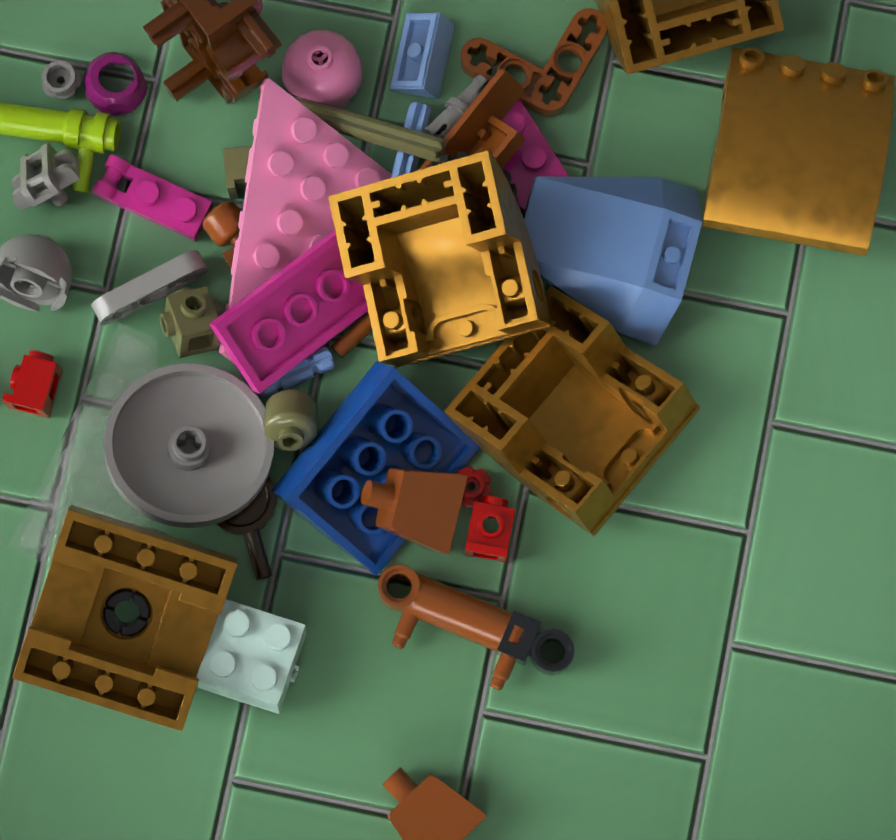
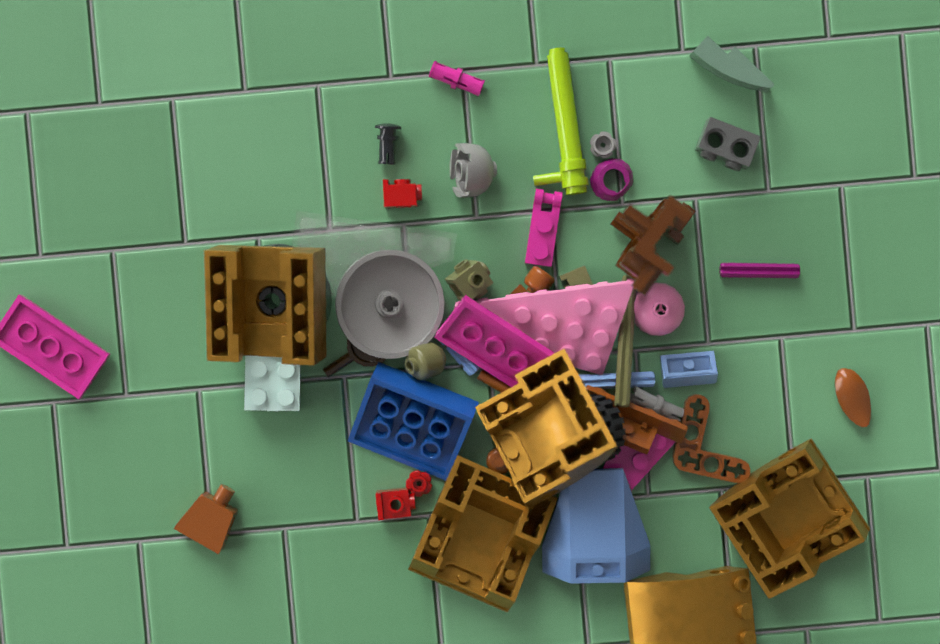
camera: 80 degrees right, 10 degrees up
light grey piece [12,143,80,211] -> none
light grey beam [91,250,208,325] -> none
dark orange torso [361,468,468,554] -> none
dark orange piece [378,564,574,690] -> none
none -> dark orange piece [486,447,508,474]

